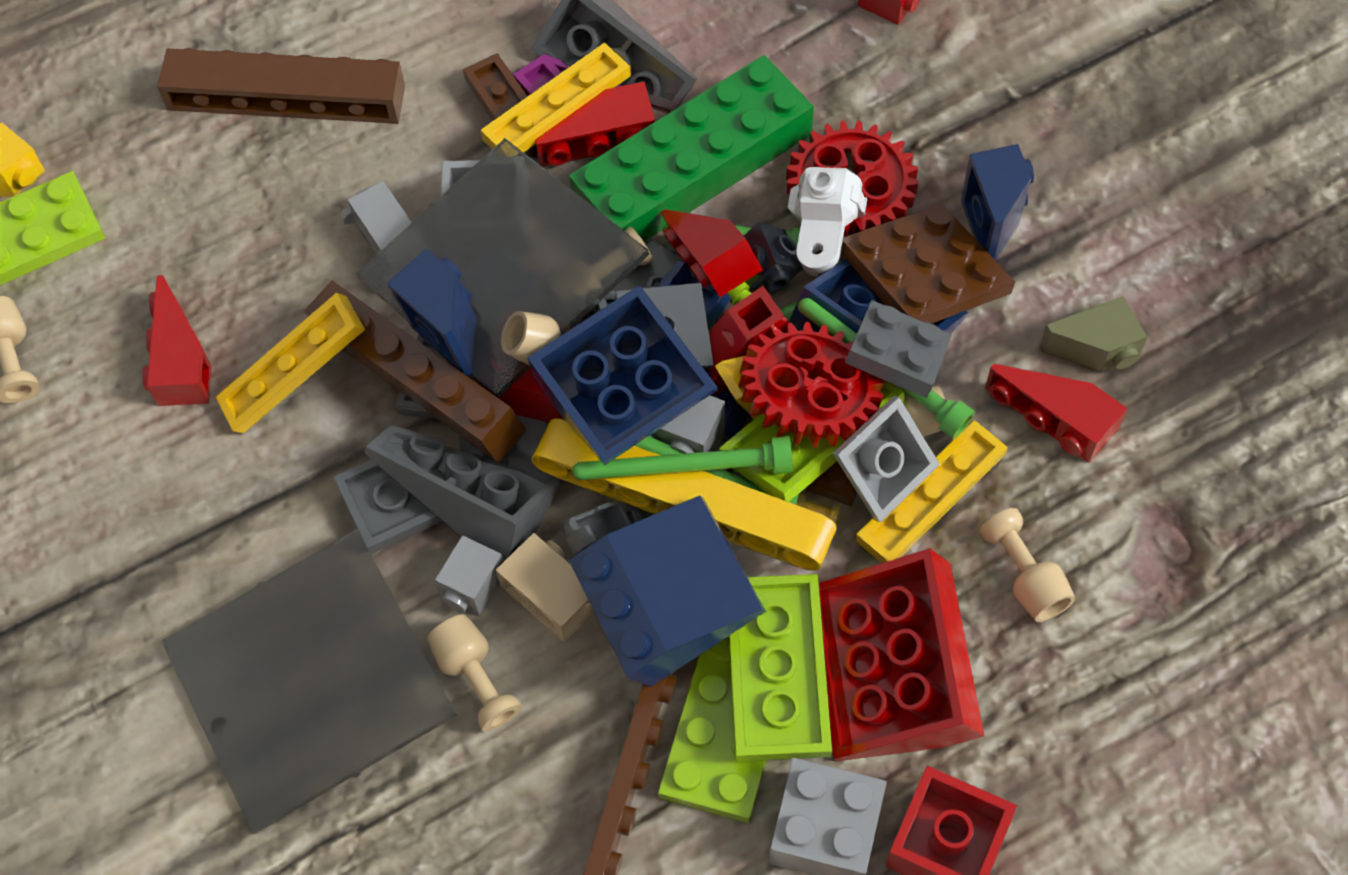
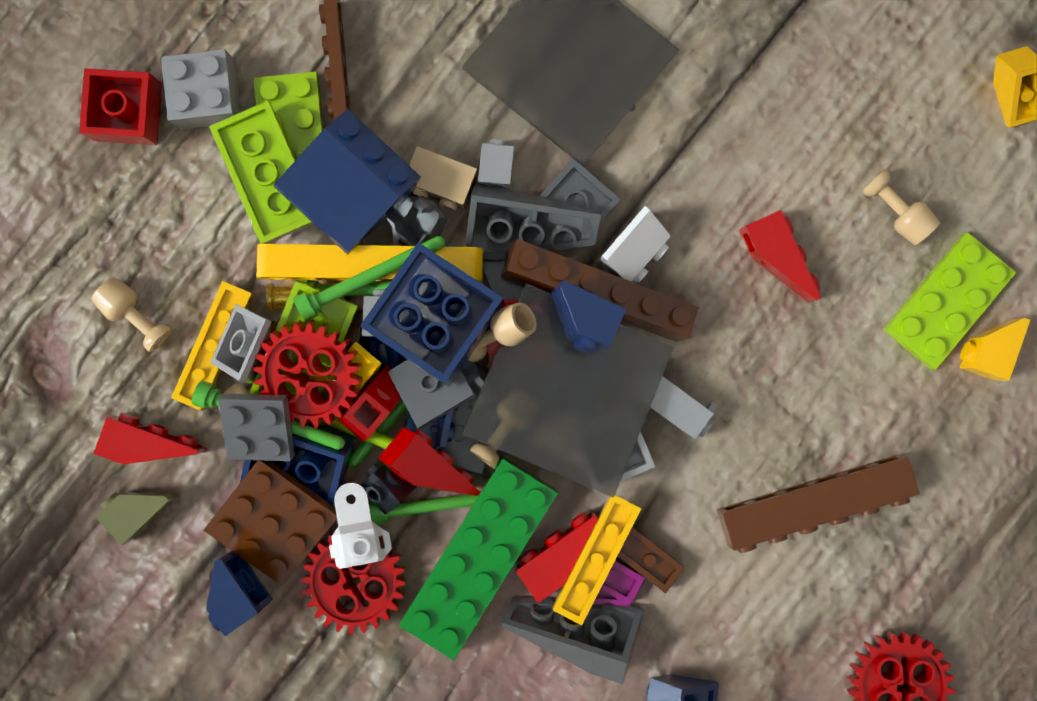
camera: 160 degrees right, 25 degrees up
yellow plate [216,293,365,433] -> none
tan piece [427,614,522,732] -> none
red slope [819,548,985,761] -> none
none -> white slope [597,206,670,284]

